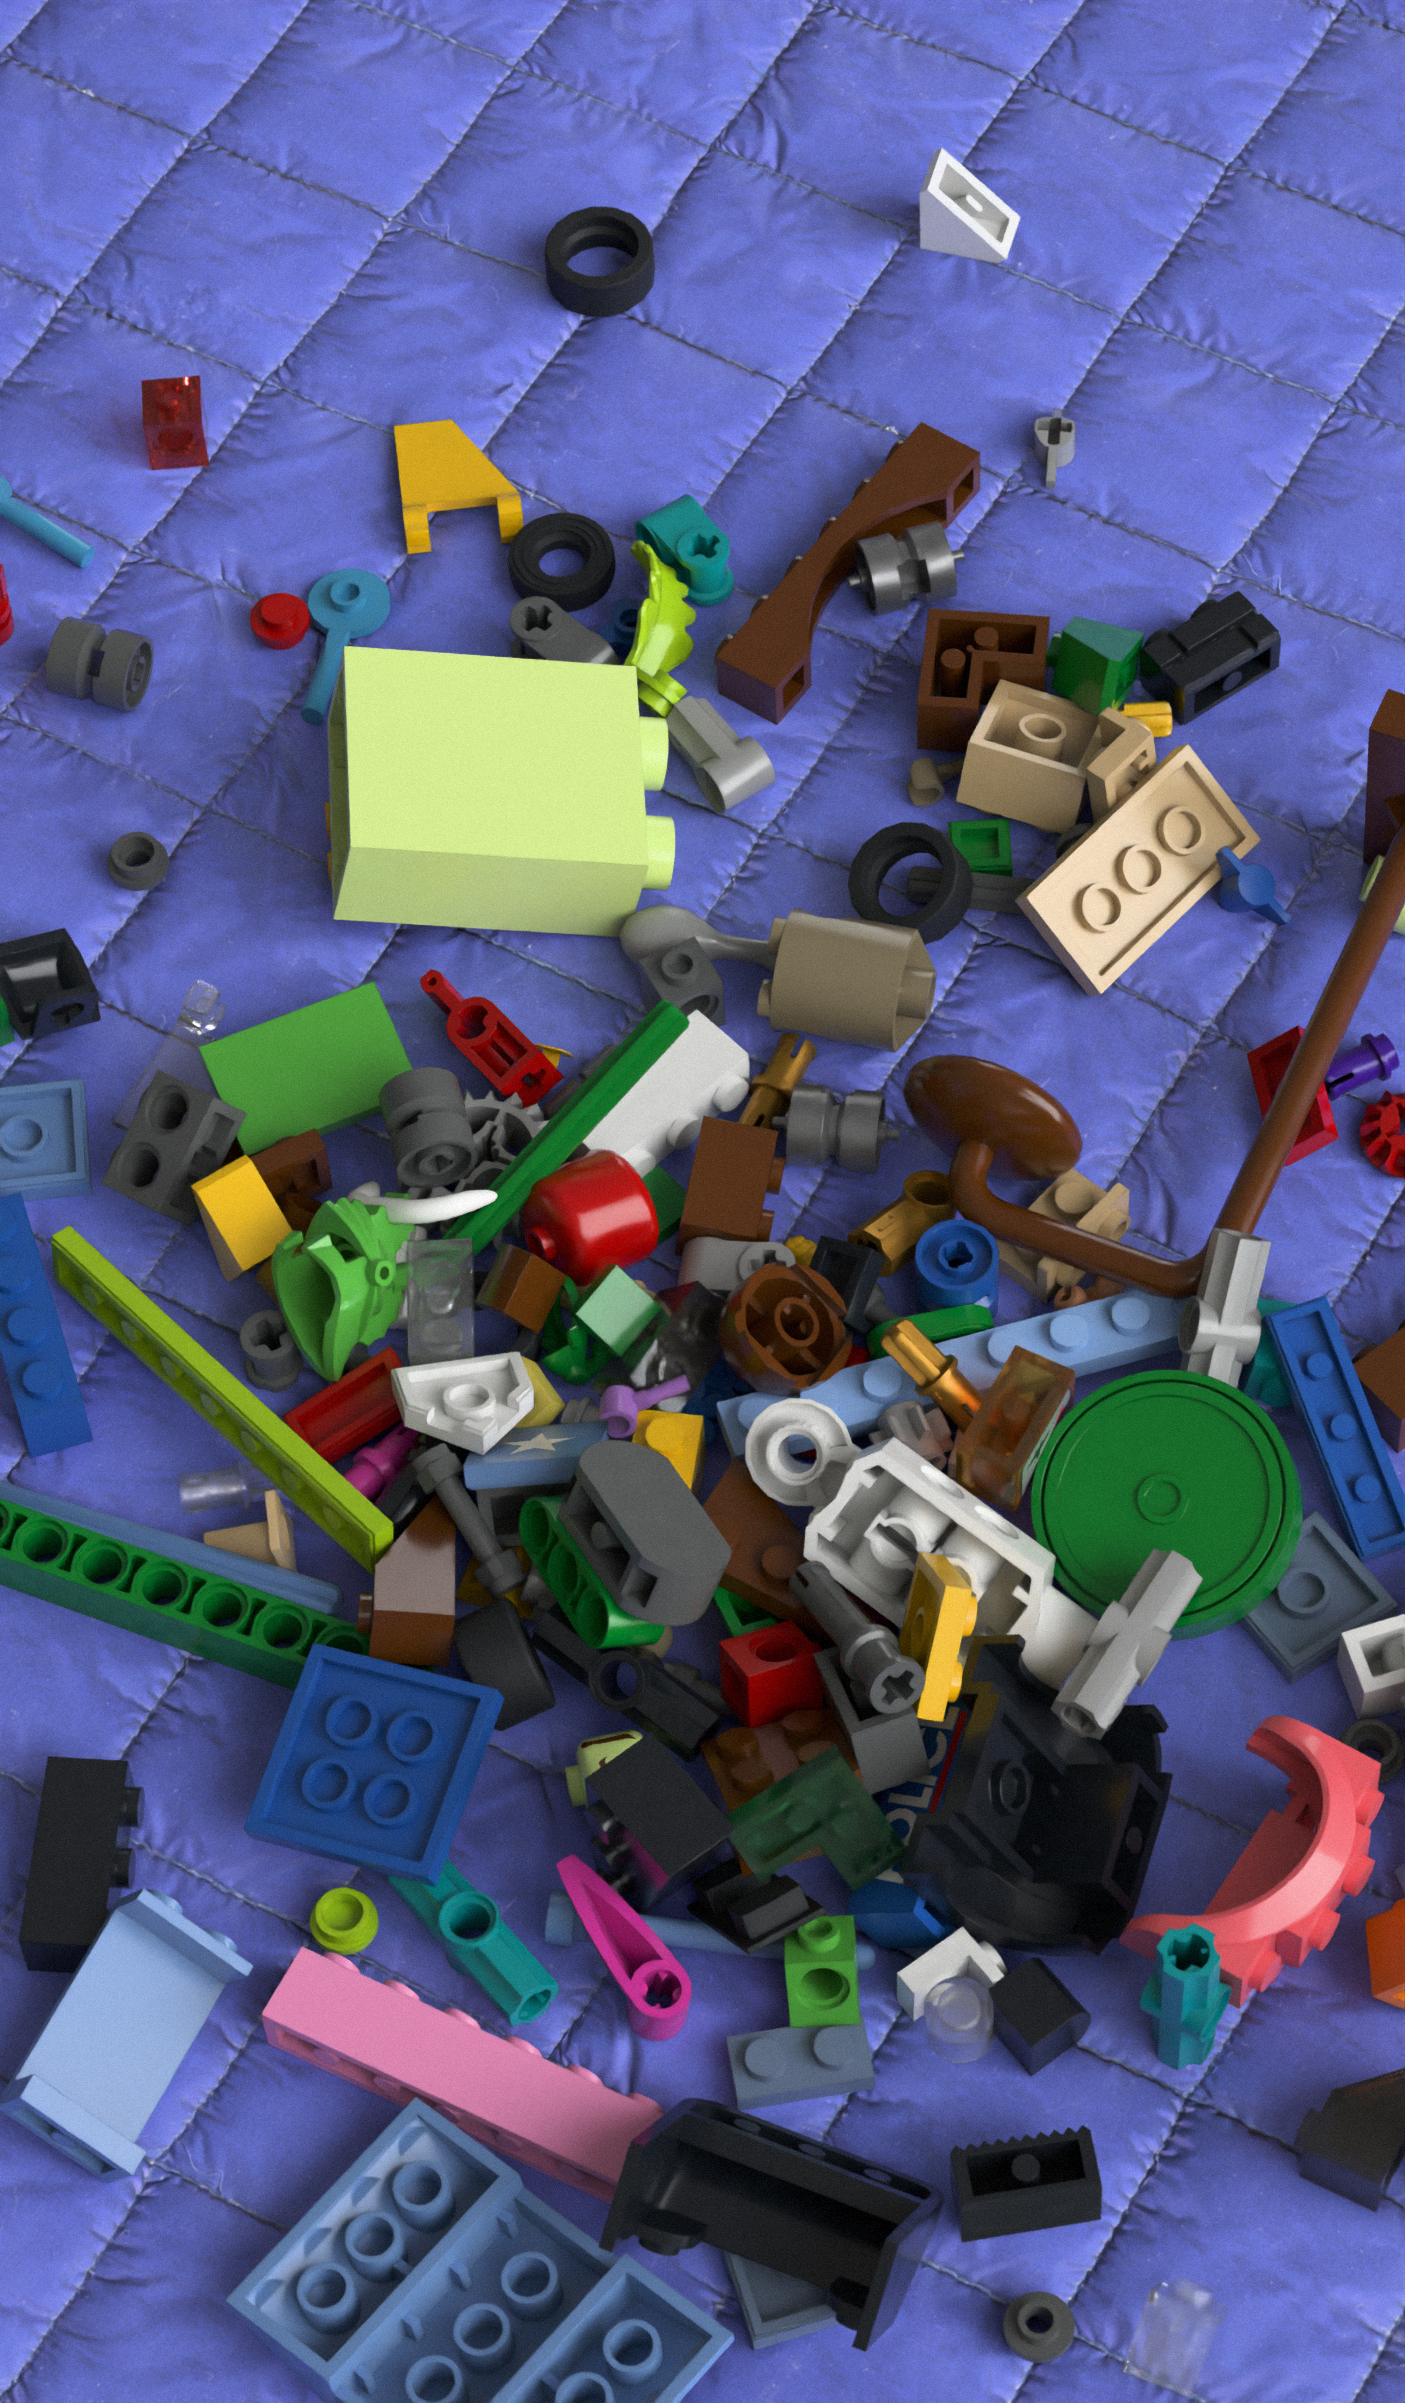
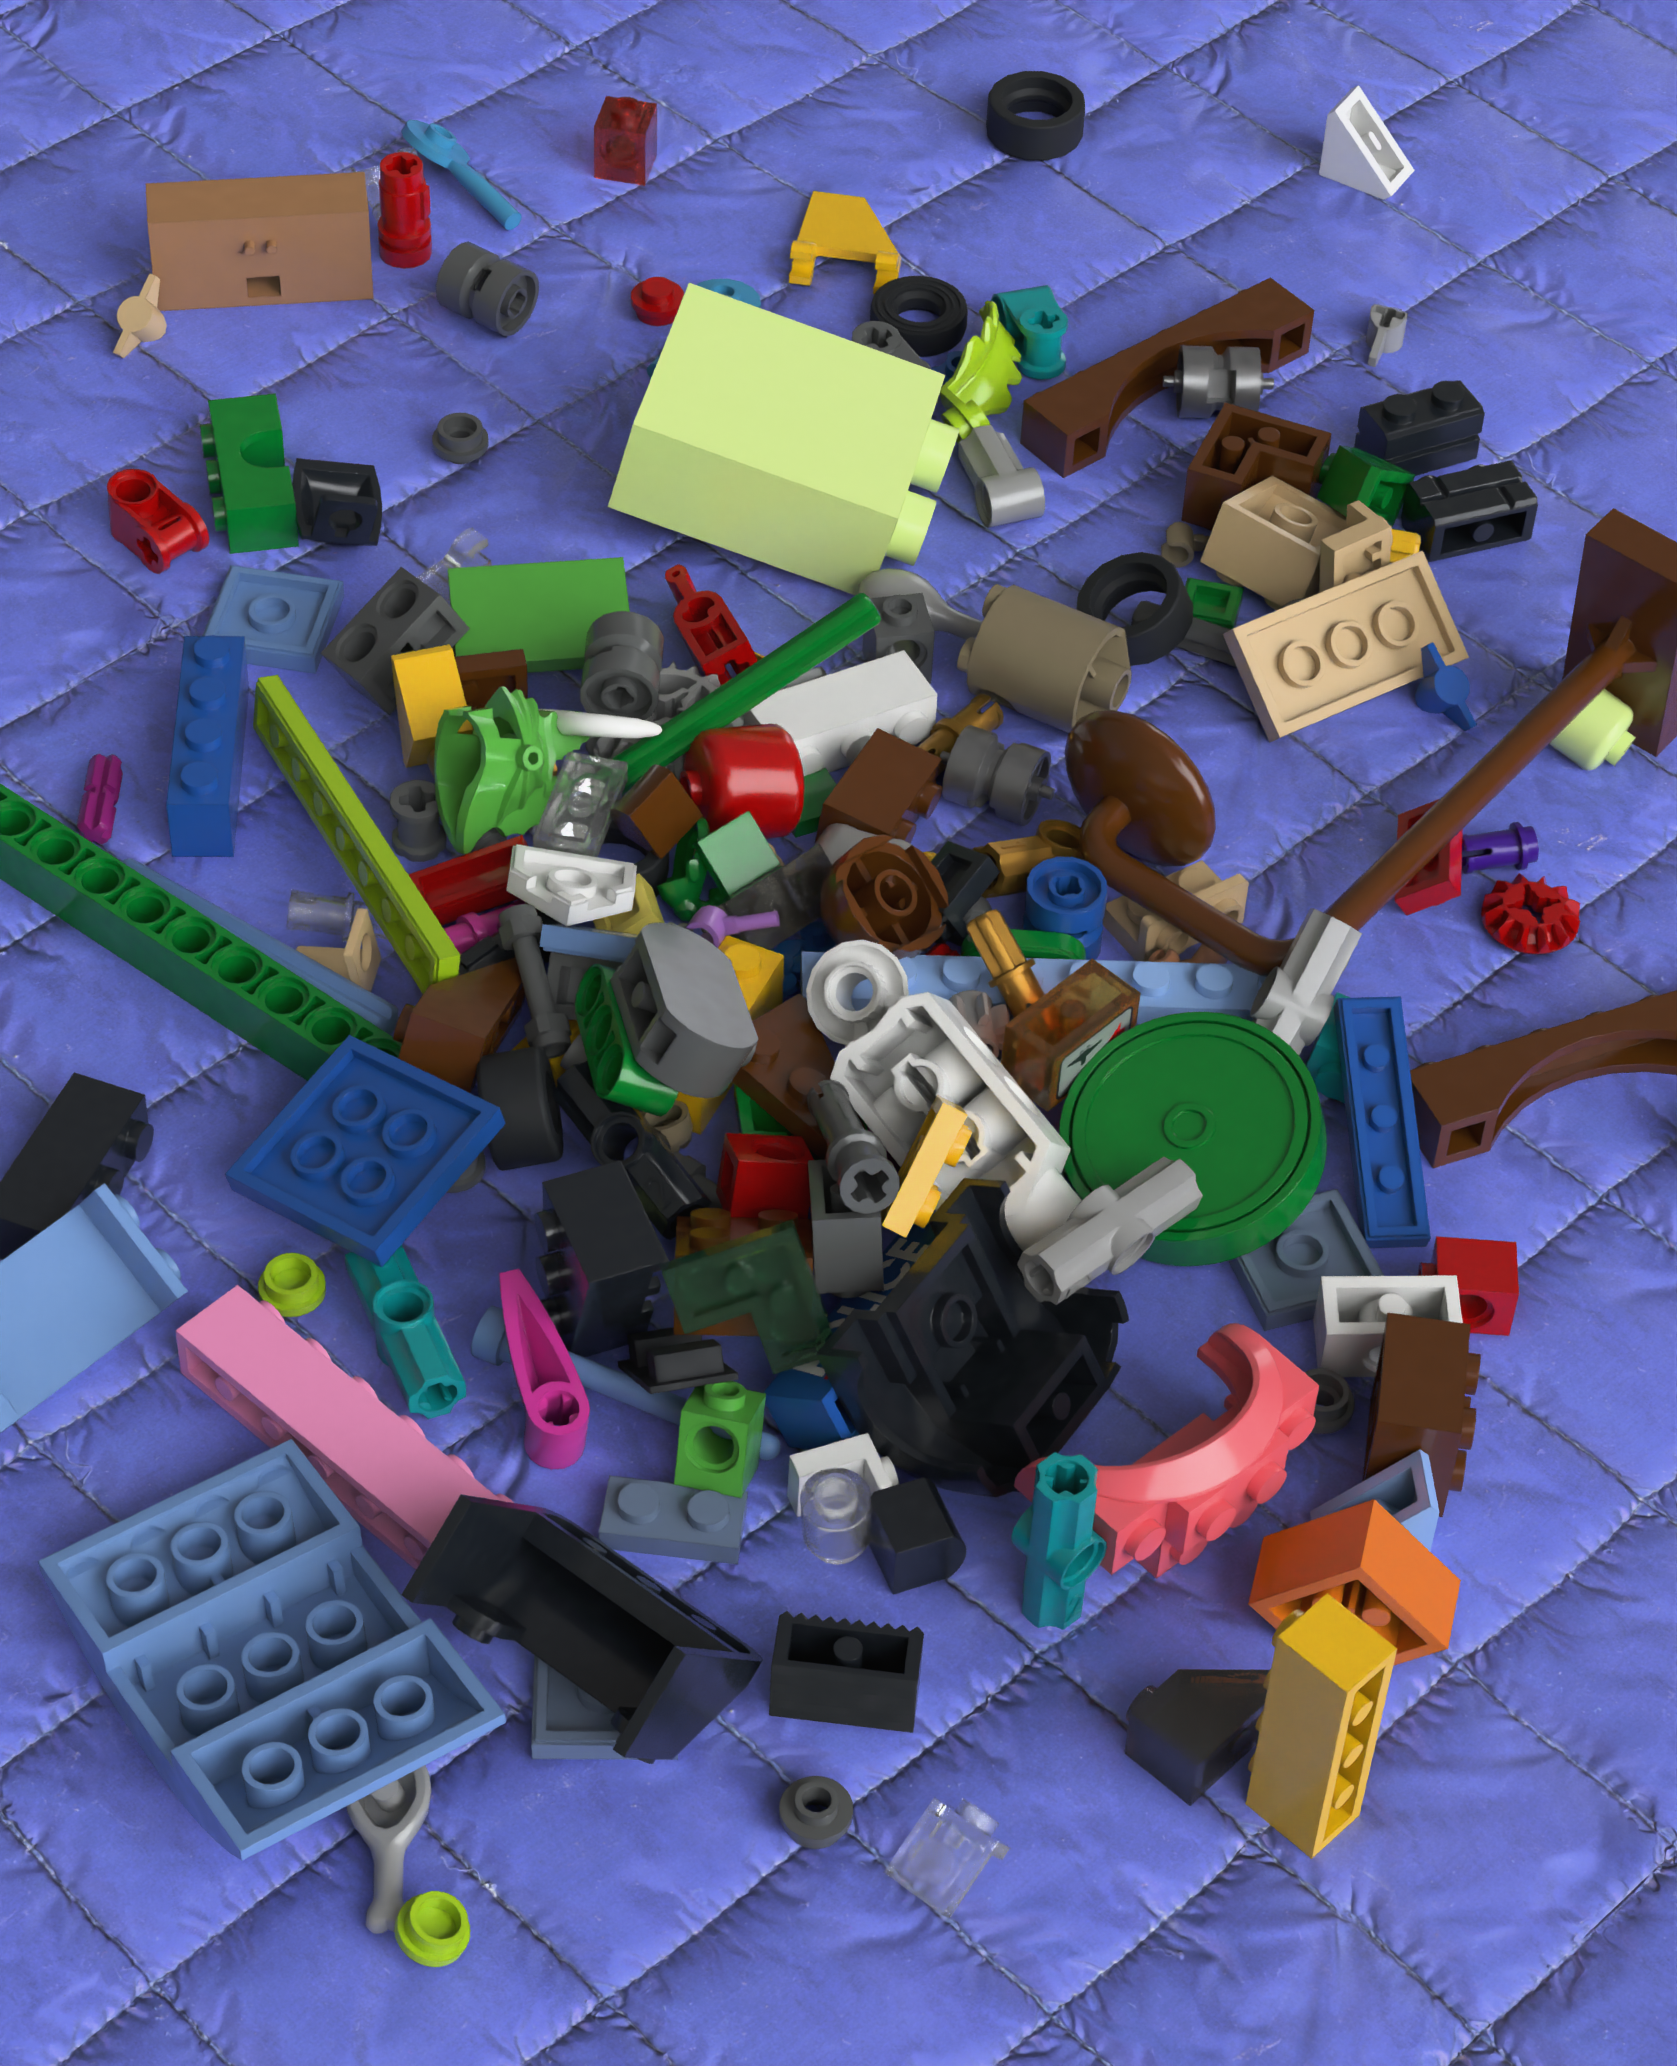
camera: 10 degrees right, 10 degrees down
none -> black brick [1354,380,1485,476]

